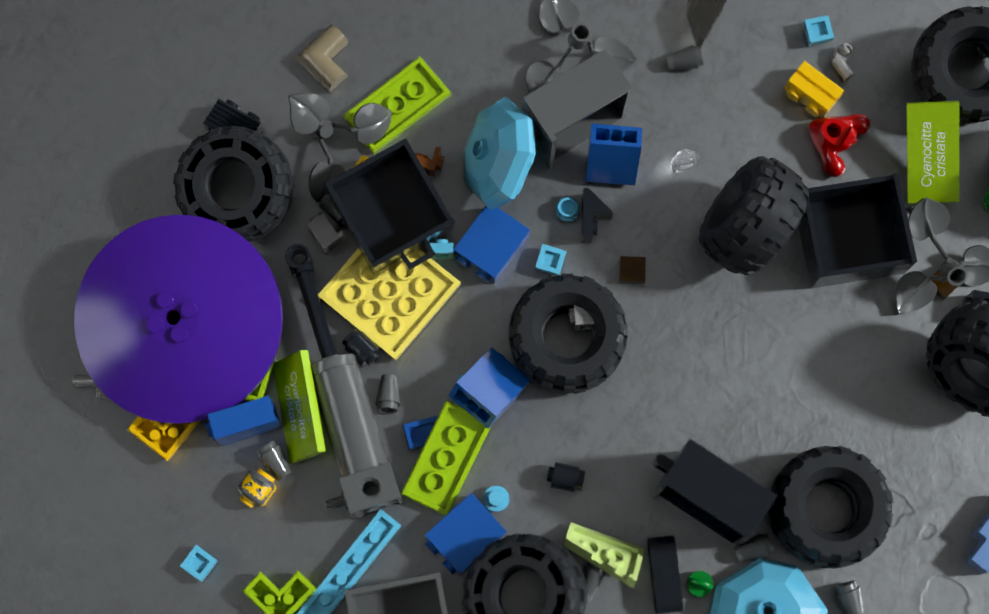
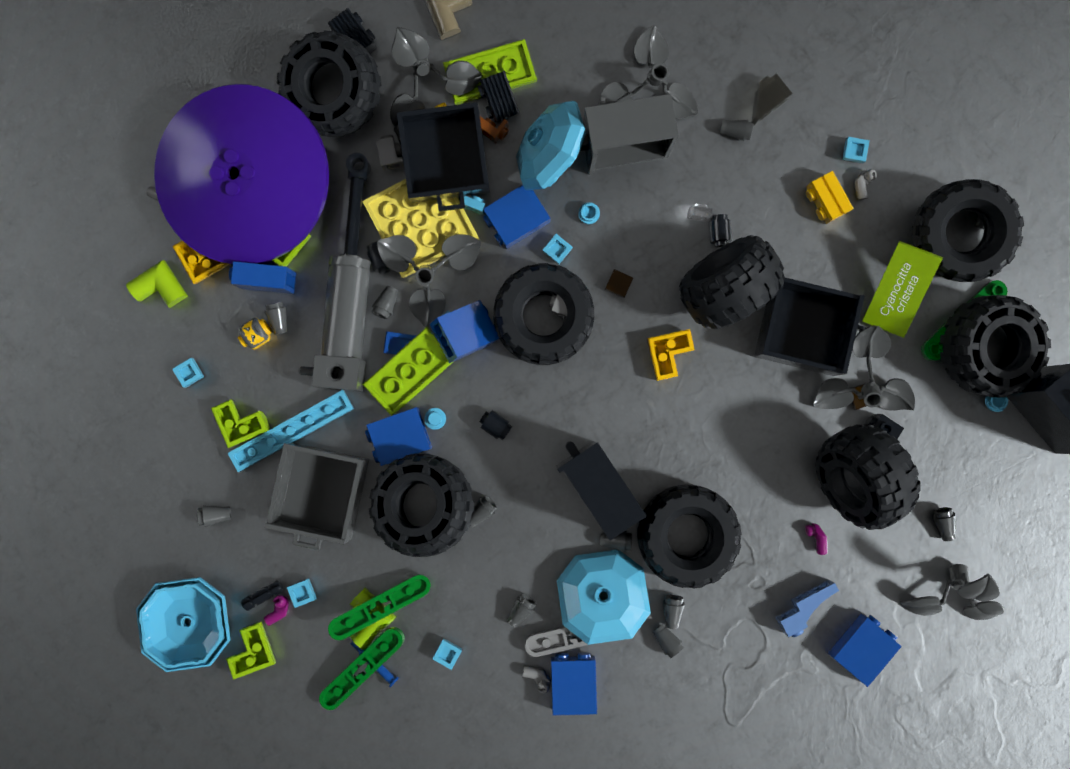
camera: 25 degrees right, 10 degrees up
lime tile [273,350,326,464] -> none
yellowish green wing [563,522,645,589] -> none
black slope [581,188,613,243] -> none
blue brick [585,123,642,186] -> none
black beam [647,535,683,614] -> none
green tile [686,571,713,598] -> none
red head [809,114,870,177] -> none
none -> lime brick [126,260,188,308]
none -> dark grey plant [377,234,481,328]
none -> black brick [477,71,520,122]
none -> yellow brick [647,329,695,381]
none -> black brick [709,214,732,247]
none -> magenta arm [805,523,828,555]

